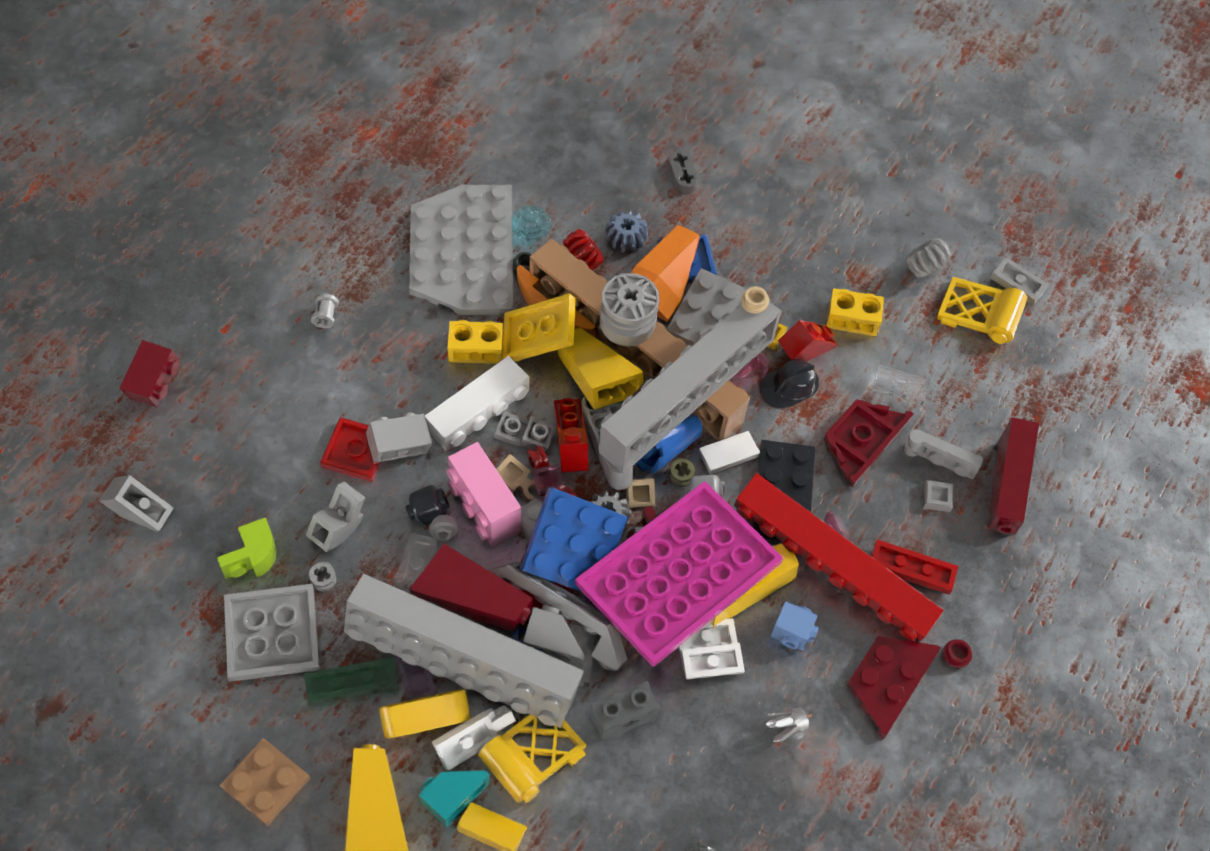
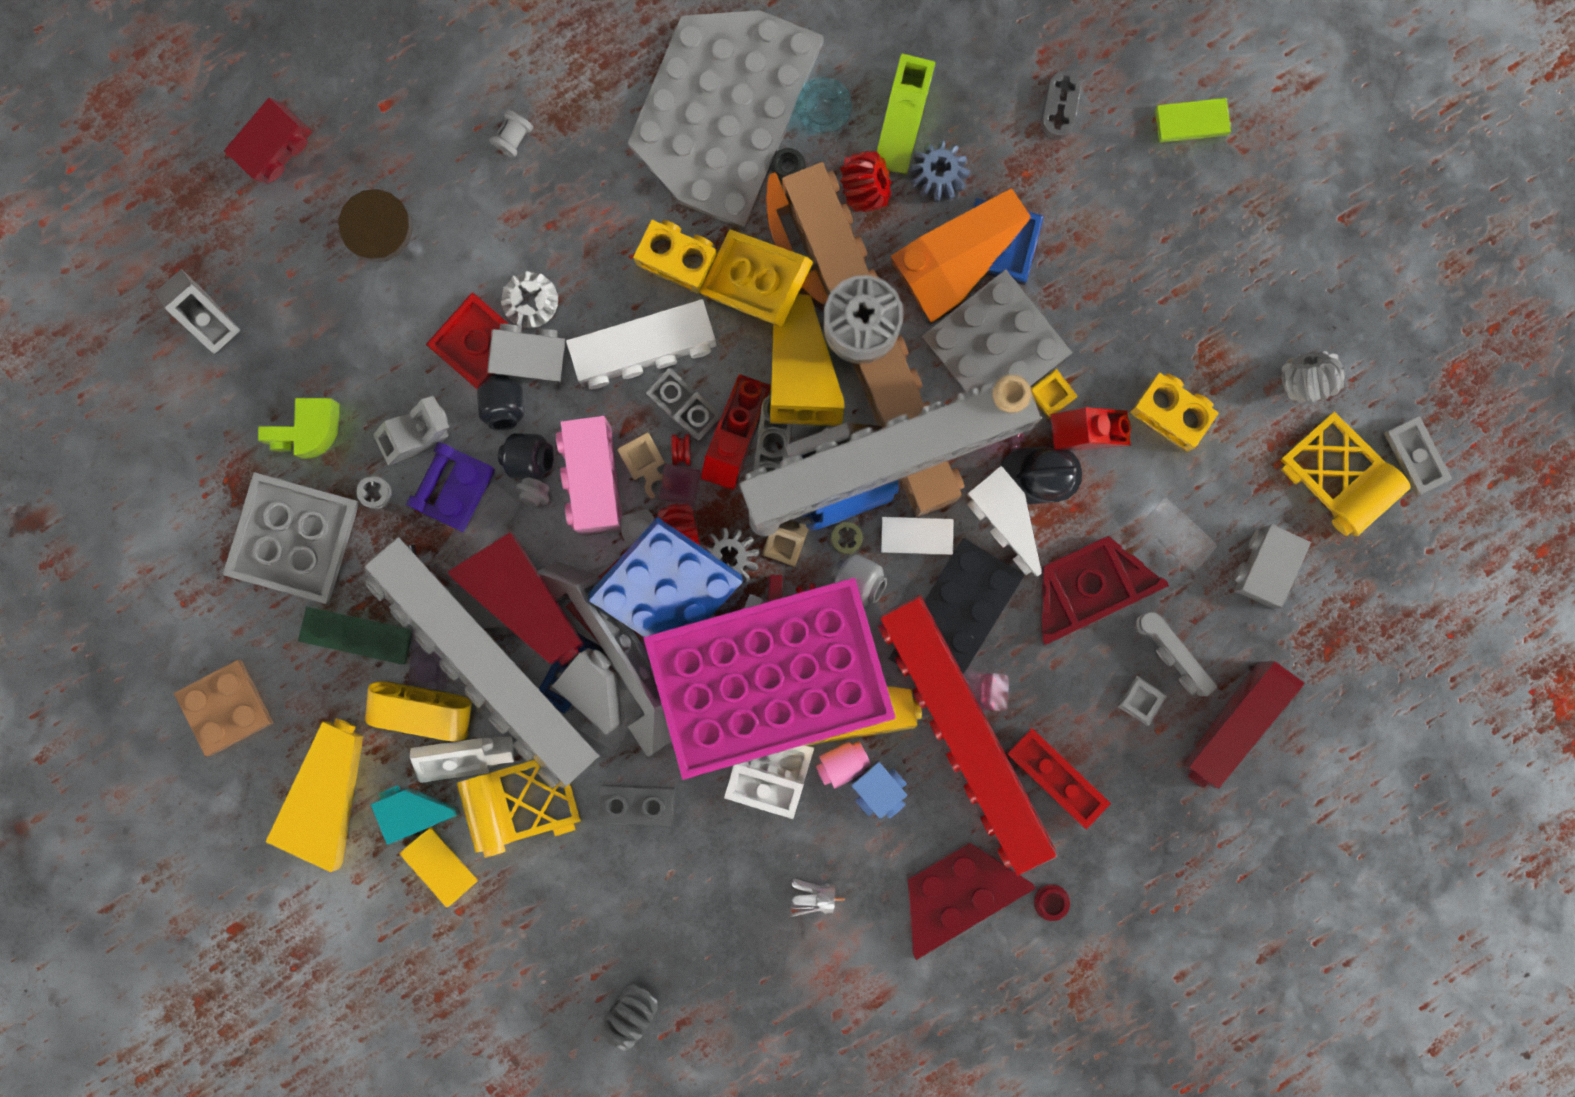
camera: 30 degrees right, 25 degrees up
none -> dark brown piece [338,189,412,263]
none -> dark purple plate [406,442,496,533]
none -> black head [477,375,525,431]
none -> white gear [501,271,558,328]
none -> bright pink brick [815,741,872,789]
none -> lime slope [877,53,936,175]
none -> white slope [967,466,1042,577]
none -> lime tile [1155,98,1231,143]
none -> light grey brick [1234,524,1311,609]

